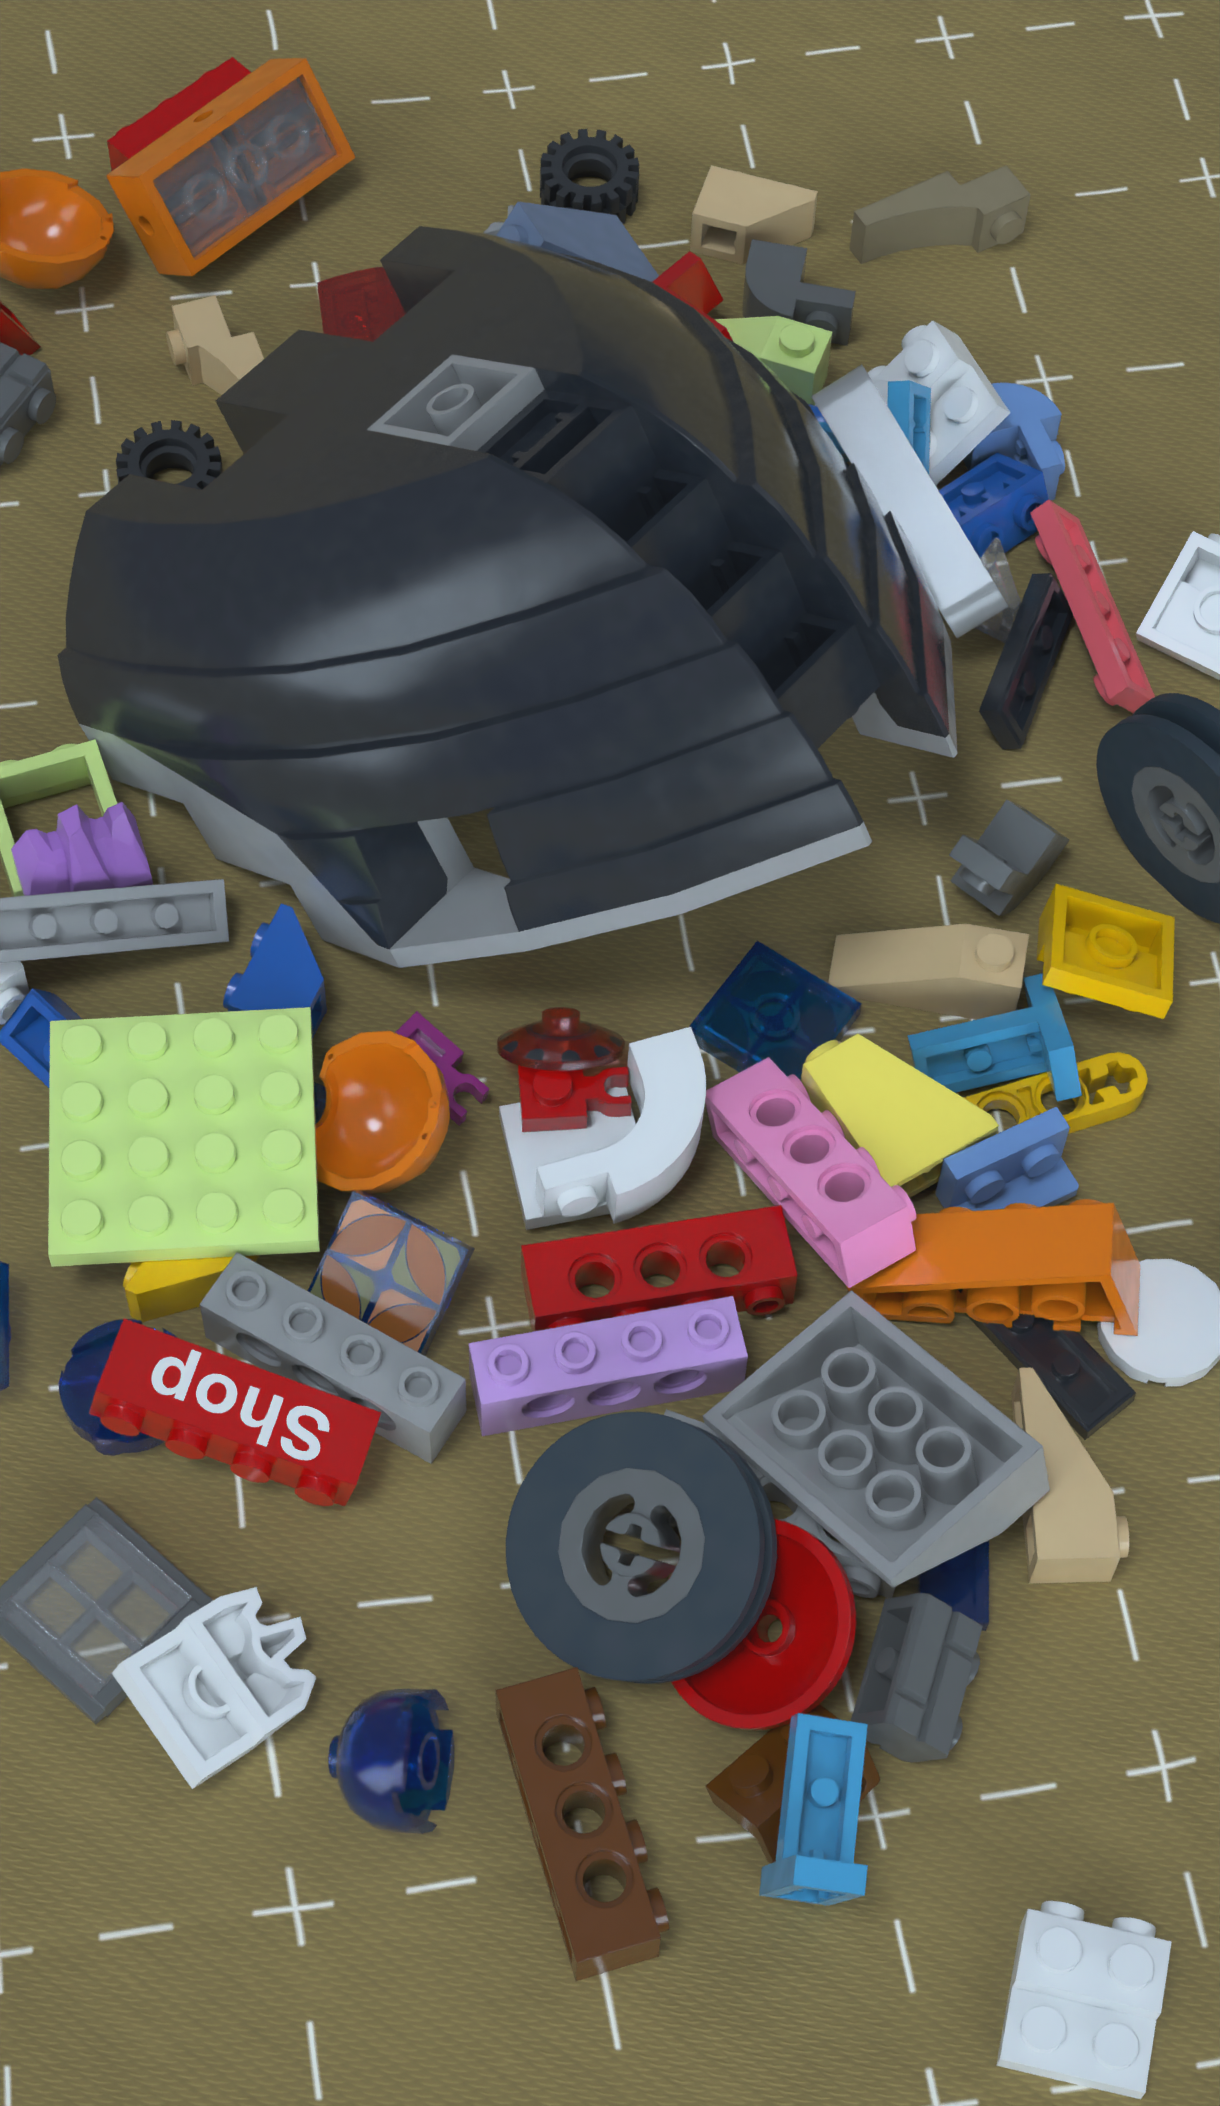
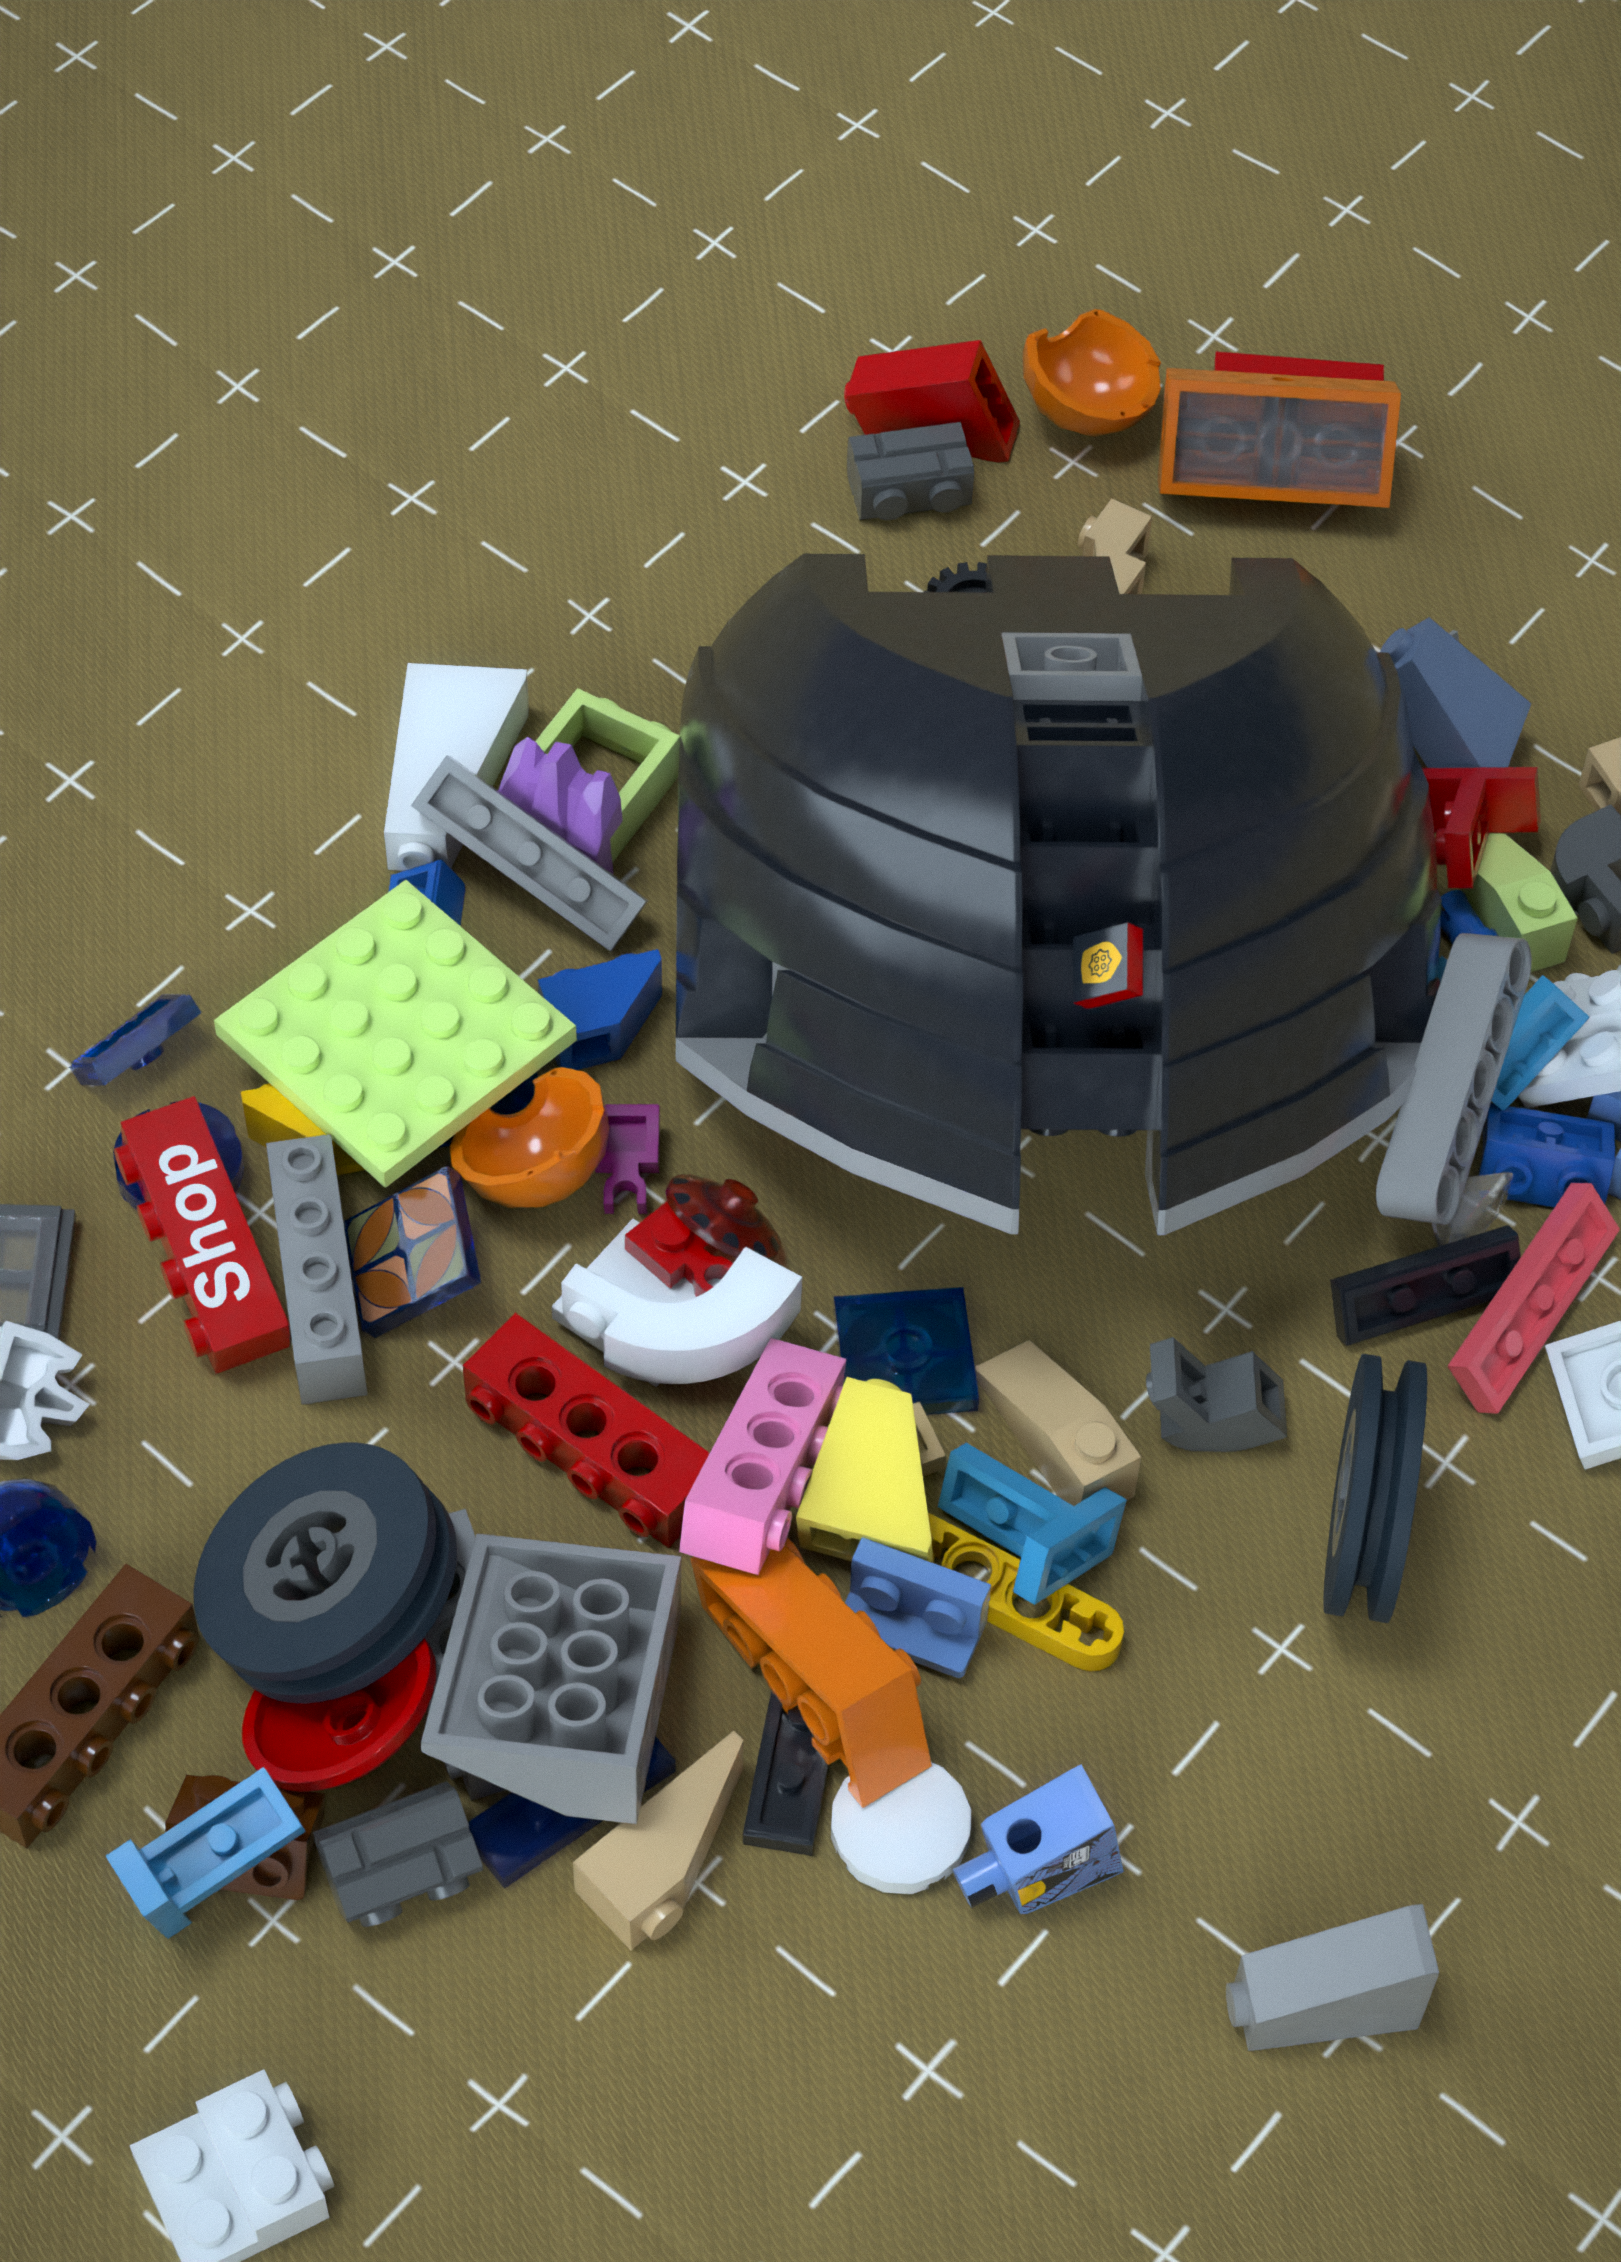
camera: 50 degrees right, 5 degrees down
lavender brick [469,1296,748,1436] -> none
black tyre [540,129,639,224] -> none
yellow plate [1037,883,1175,1019] -> none
none -> tile [1073,923,1143,1009]

